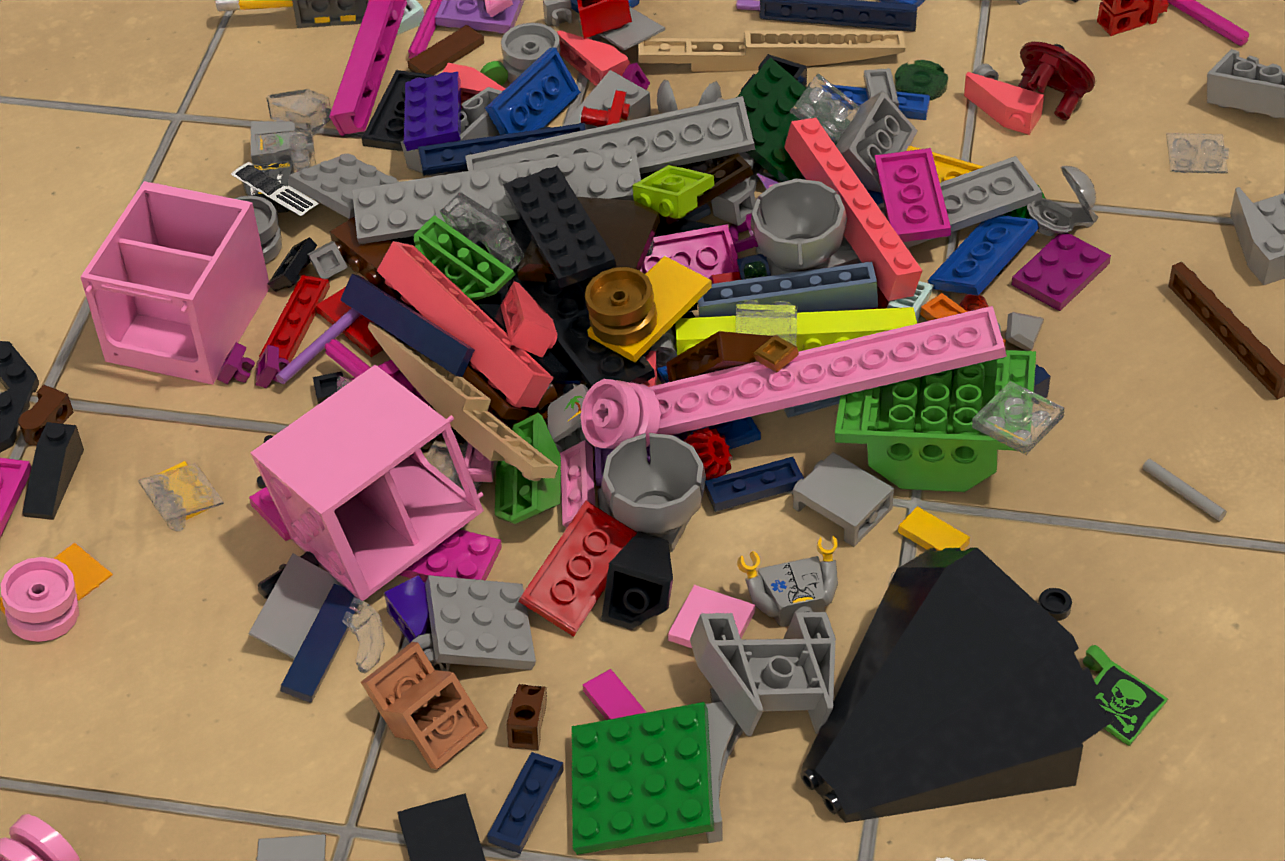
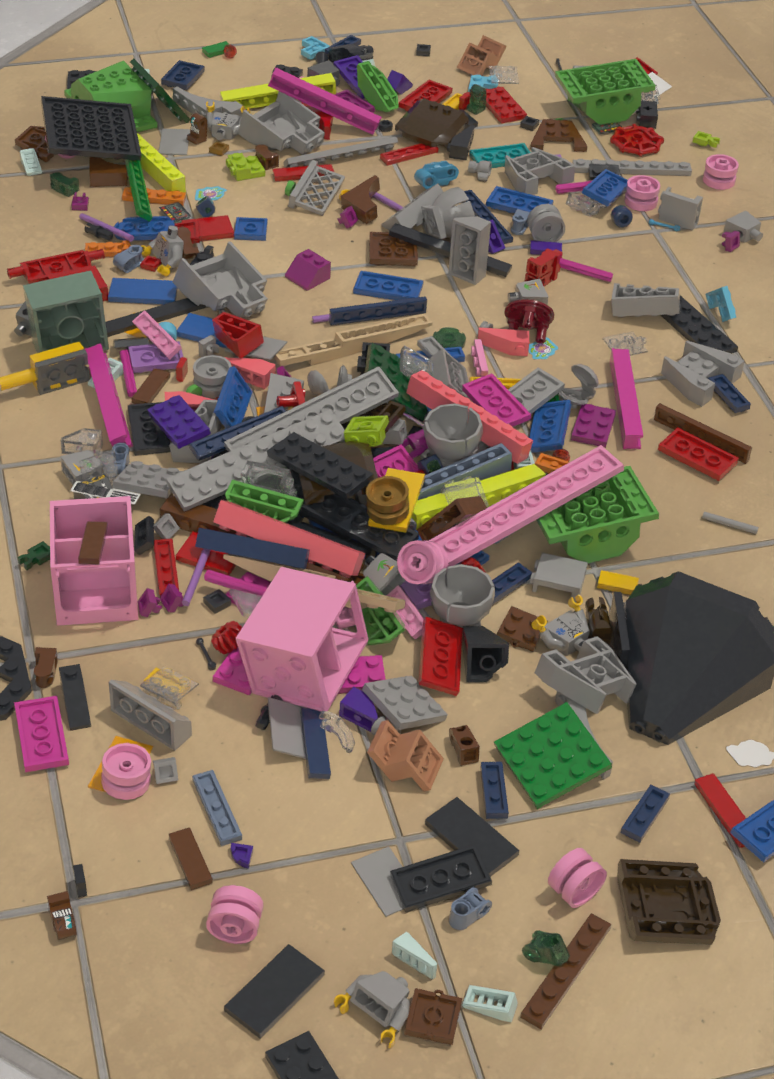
camera: 30 degrees left, 5 degrees down
coral slope [500,281,557,358] -> none
dark pink tile [582,669,647,720] -> none
bright pink tile [668,585,755,648] -> none
pearl gold tile [754,335,799,373] -> none
clear plate [972,381,1064,455] -> none
none -> reddish brown tile [78,521,108,565]
none -> sand blue piece [106,443,130,475]
none -> light grey slope [109,680,192,751]
none -> light grey tile [153,757,178,784]
none -> reddish brown tile [168,827,213,890]
none -> red tile [176,357,188,382]
none -> sand blue tile [192,770,242,846]
none -> dark purple tile [231,843,253,869]
none -> bright pink plate [471,339,488,377]
none -> reddish brown plate [497,606,548,652]
none -> light grey torso [508,279,549,305]
none -> sticker [528,337,558,359]
none -> dark brown plate [585,597,615,653]
none -> black tile [609,592,630,668]
none -> dark pink tile [610,348,643,449]
none -> red plate [658,427,739,481]

